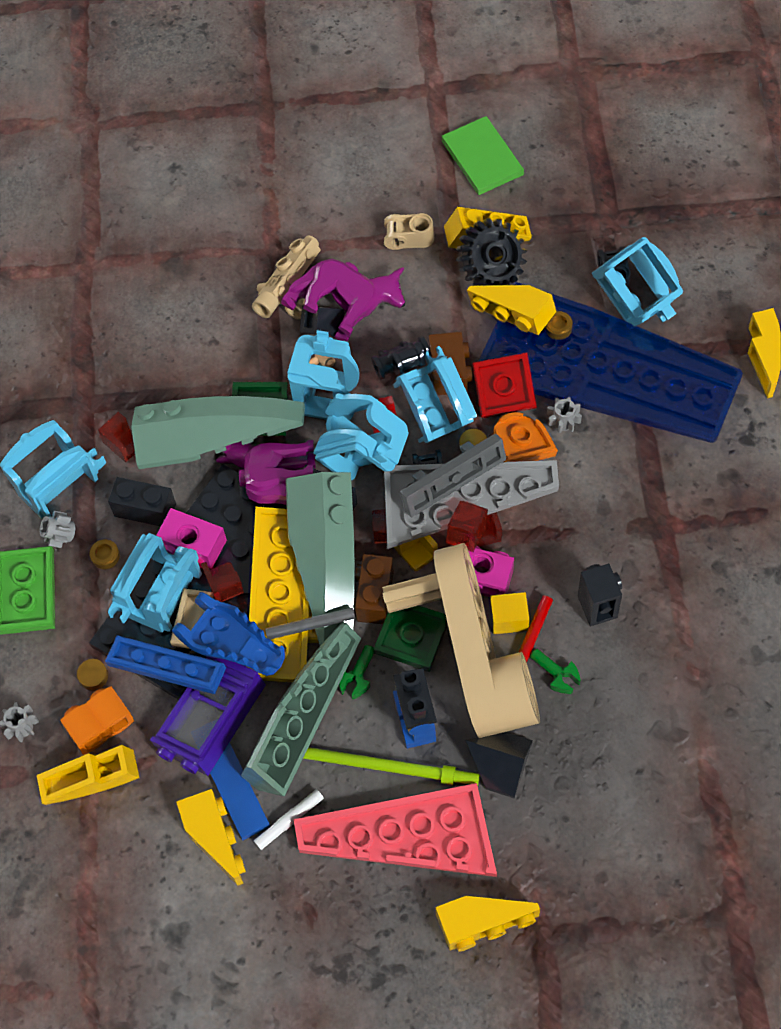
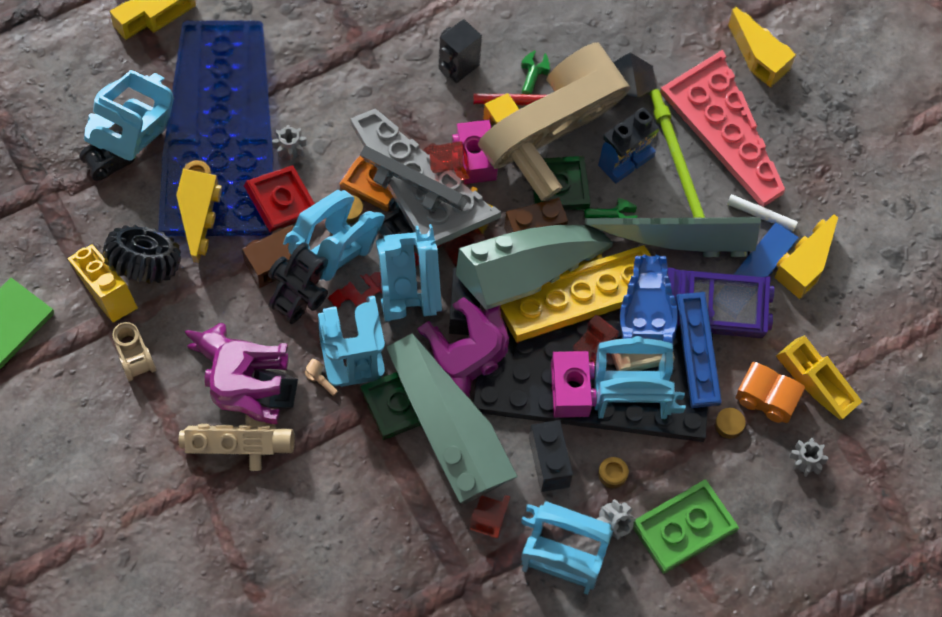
camera: 125 degrees left, 0 degrees up
flat silver bar [265,607,356,640] -> none
orange tile [492,412,558,462] -> none

